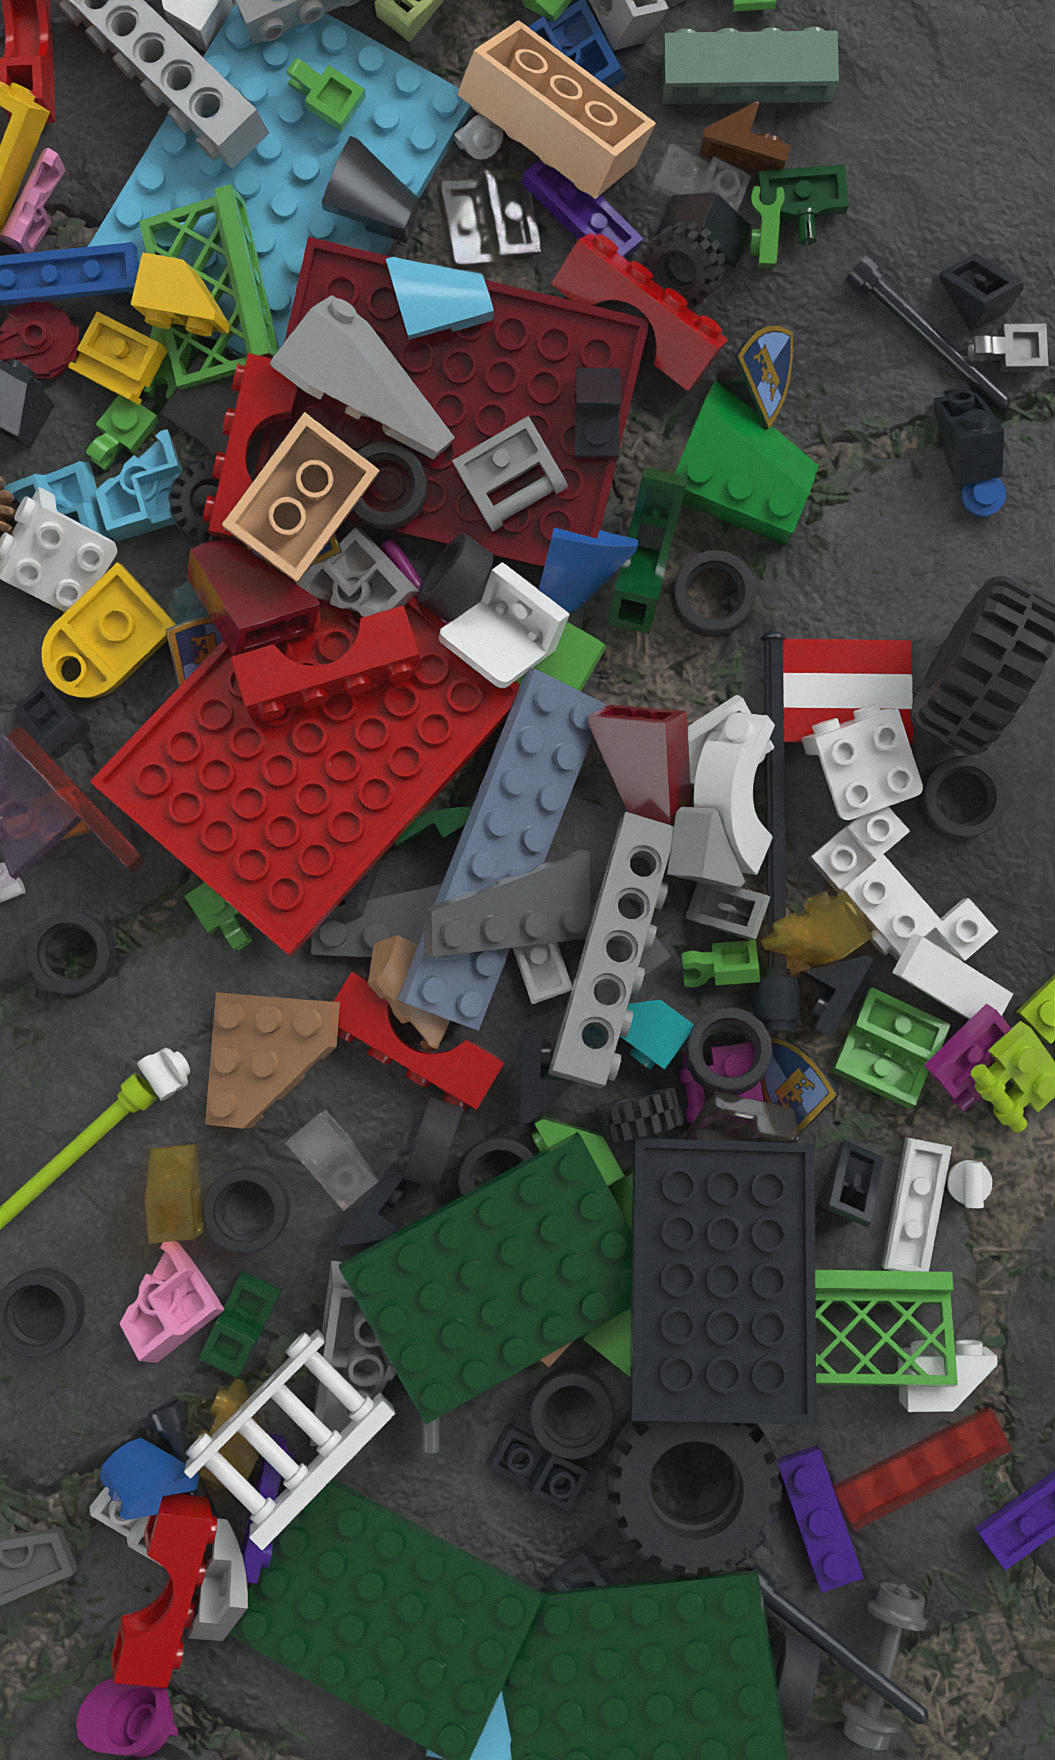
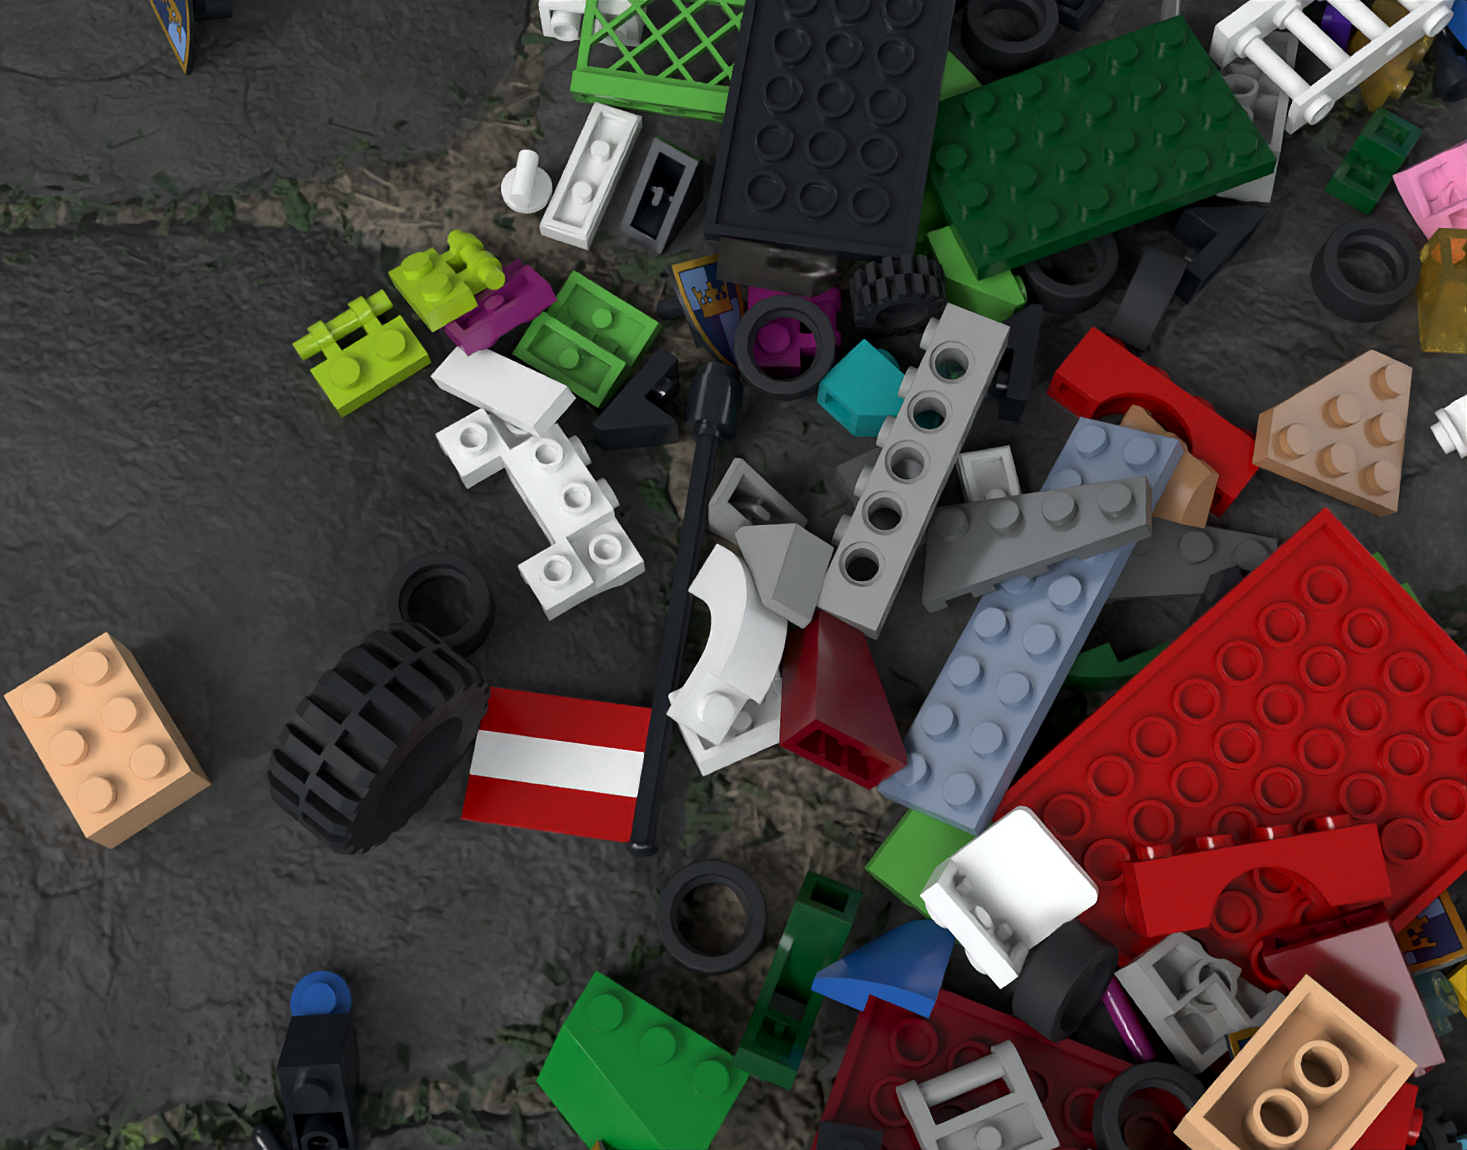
camera: 175 degrees left, 15 degrees down
clear slope [285,1109,378,1211] -> none
bright green plate [682,940,760,987] -> none
clear yellow slope [761,891,872,965] -> none
white bracket [801,704,923,820] -> none

